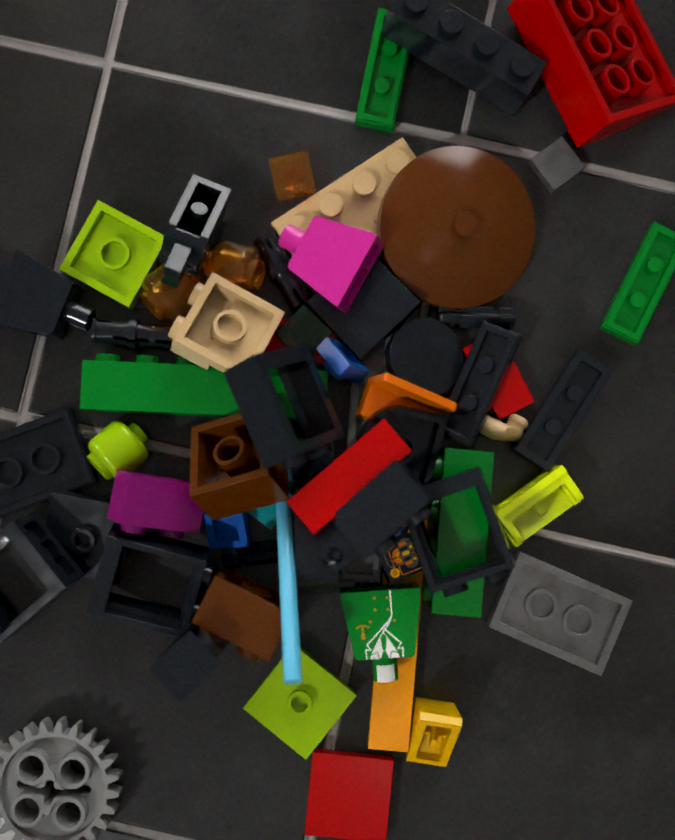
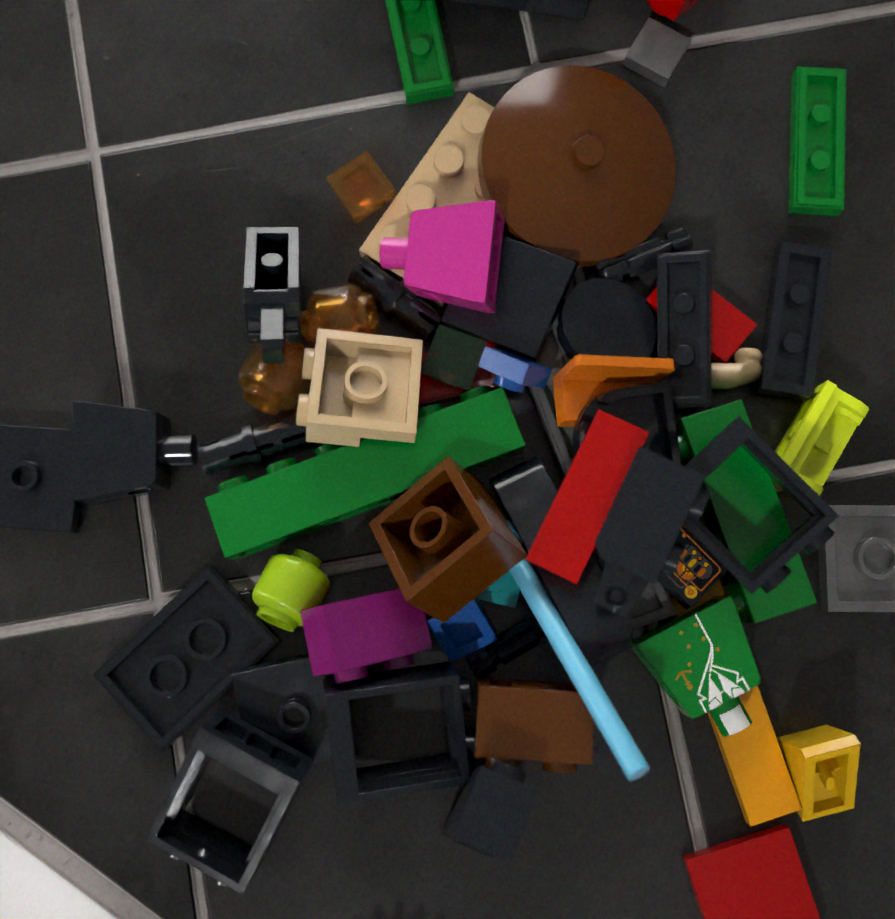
camera: 15 degrees left, 5 degrees down
lime plate [59,200,164,309] -> none
black window [224,343,345,471] -> none
lime plate [243,647,357,760] -> none

